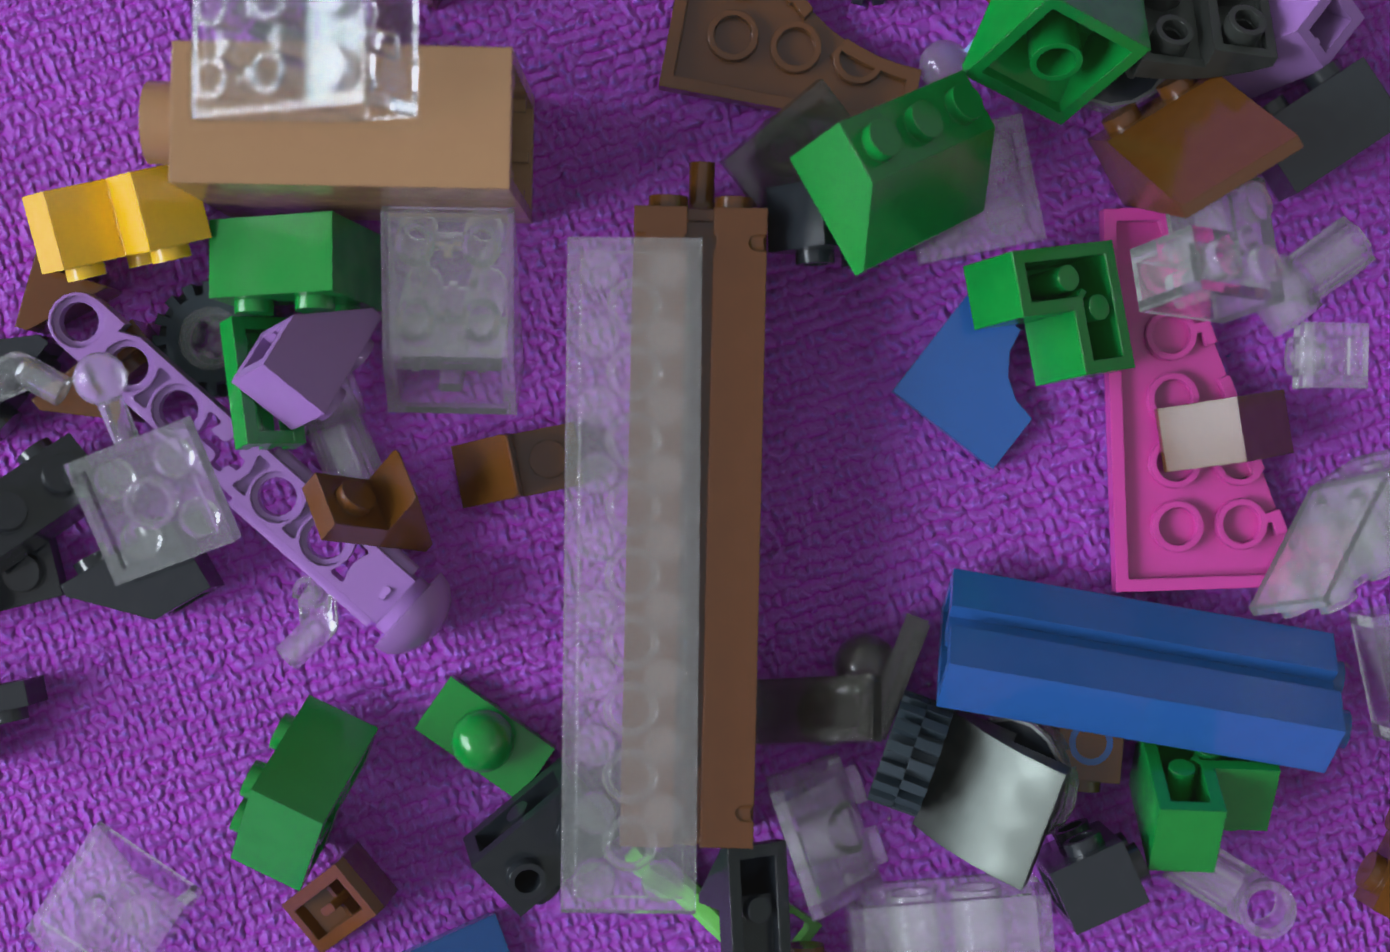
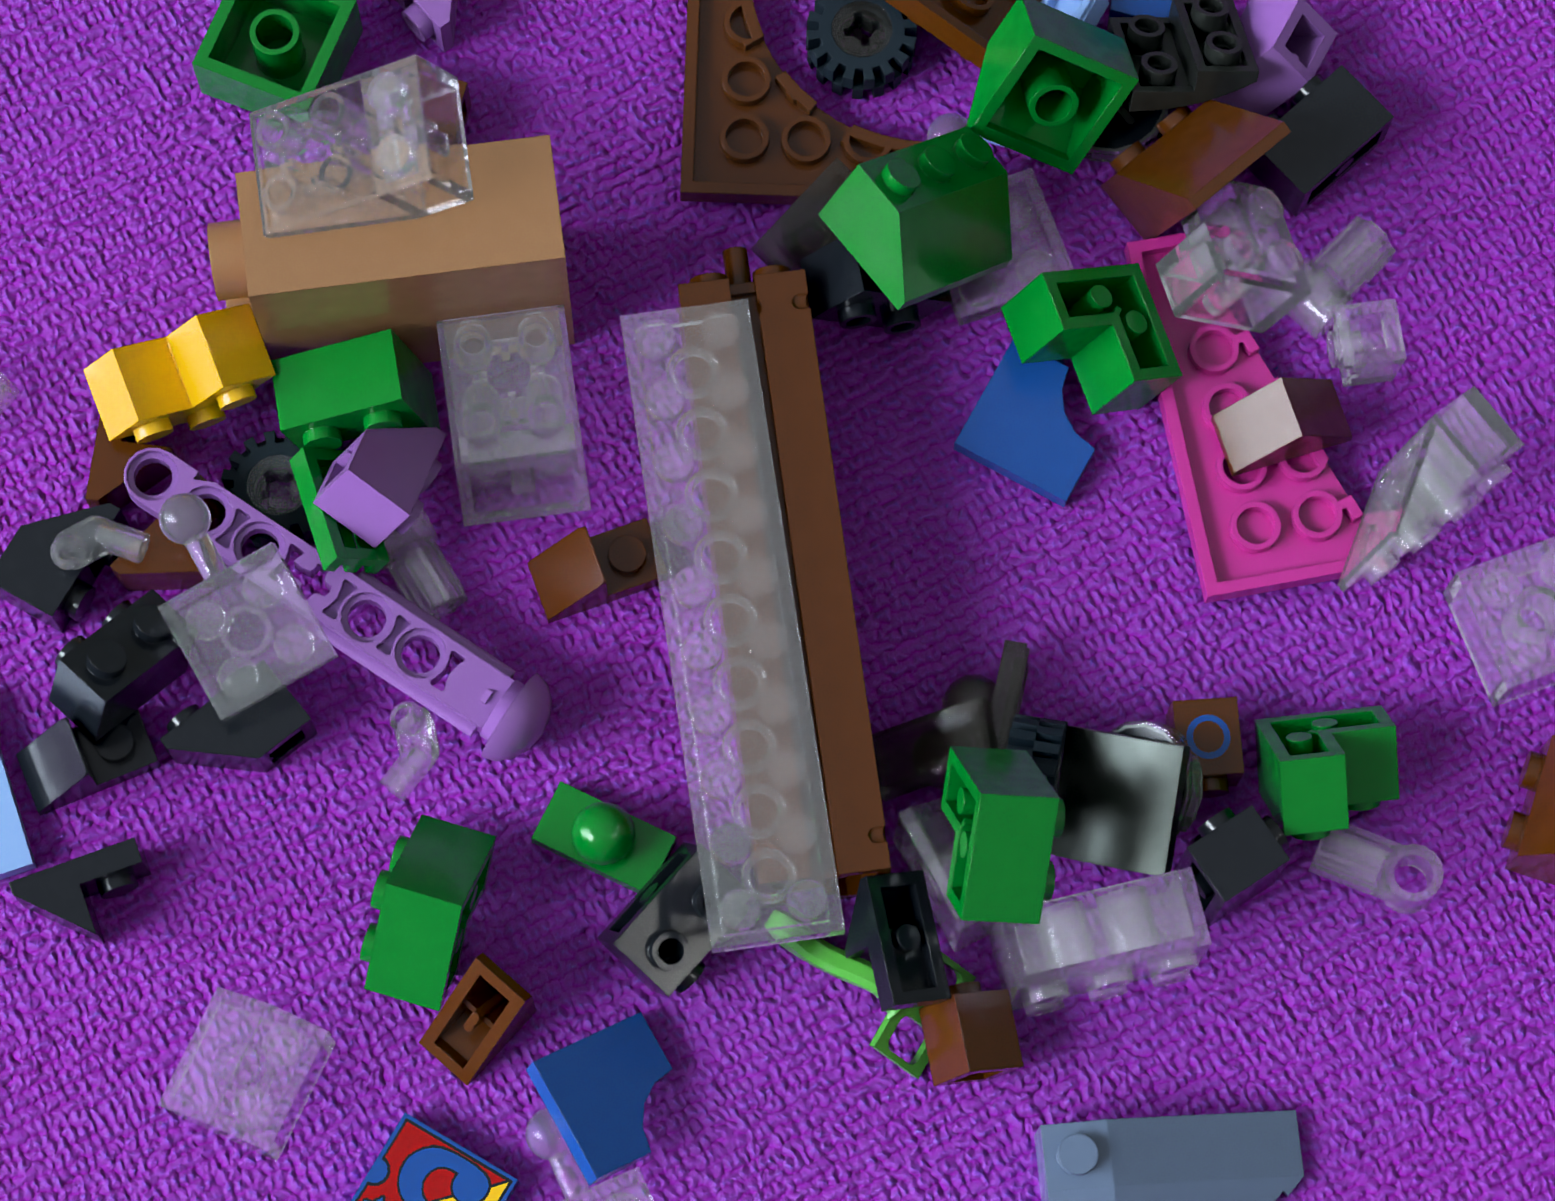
camera: 10 degrees left, 15 degrees down
reddish brown slope [302,450,433,552] -> none
blue brick [936,568,1352,773] -> none
none -> green brick [941,746,1065,924]

